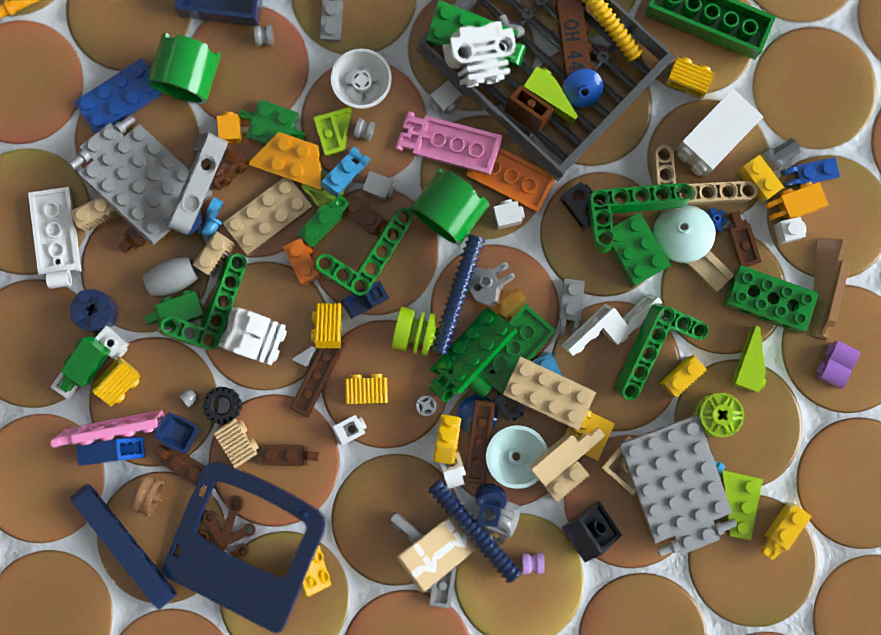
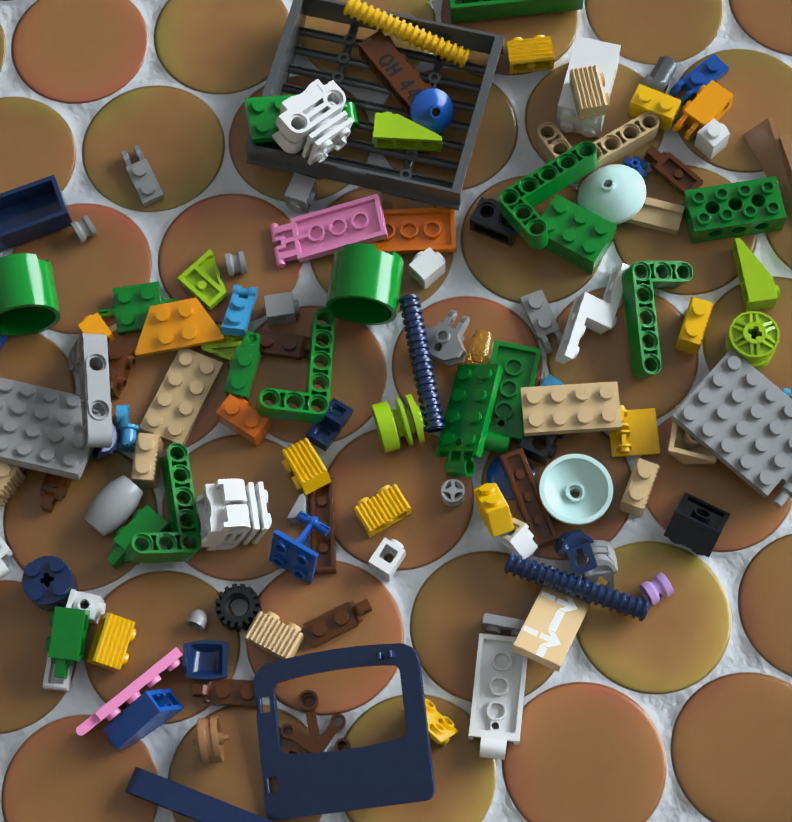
camera: 20 degrees left, 15 degrees down
white piece [331,49,392,109] -> none
light grey hinge [429,566,456,609] -> none
reddish brown brick [504,85,554,135] -> none
tan piece [528,427,605,487] -> none
none -> blue plate [269,510,331,584]
none -> white hinge [468,633,528,760]
none -> tan brick [569,65,610,120]

